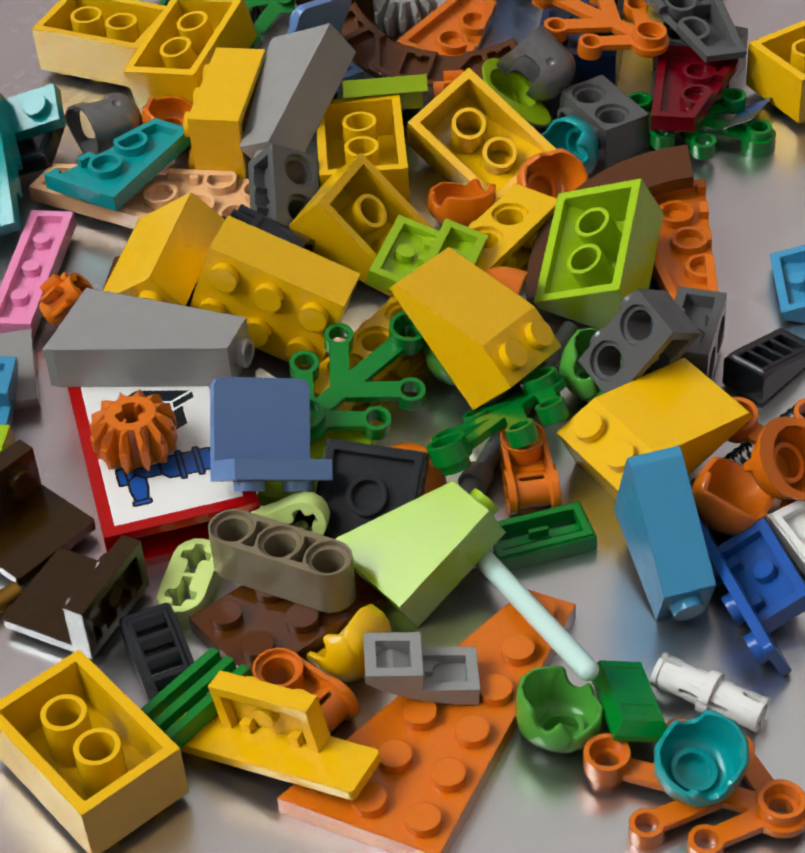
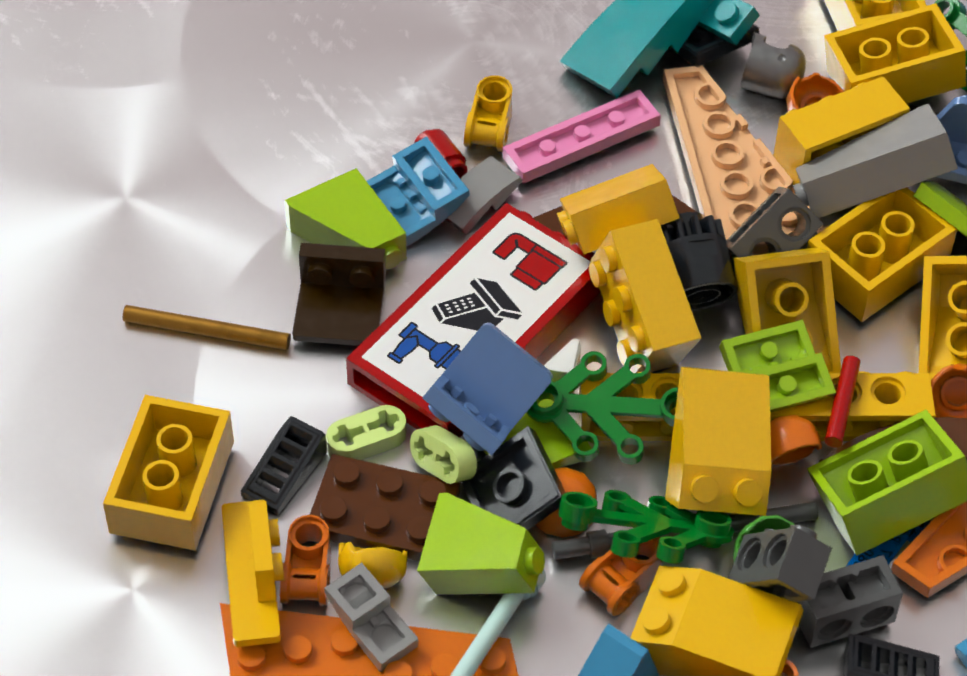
camera: 50 degrees right, 10 degrees up
dark brown bracket [2,535,150,659] -> none
orange gear [39,272,94,327] -> none
light grey slope [43,288,255,387] -> none
teal wing [44,118,191,212] -> none
orange gear [90,389,178,475] -> none
green tile [141,647,252,748] -> none
dark tan beam [208,509,357,613] -> none
orange hair [427,178,496,227] -> none
green tile [493,501,597,571] -> none
none -> red piece [824,356,861,448]

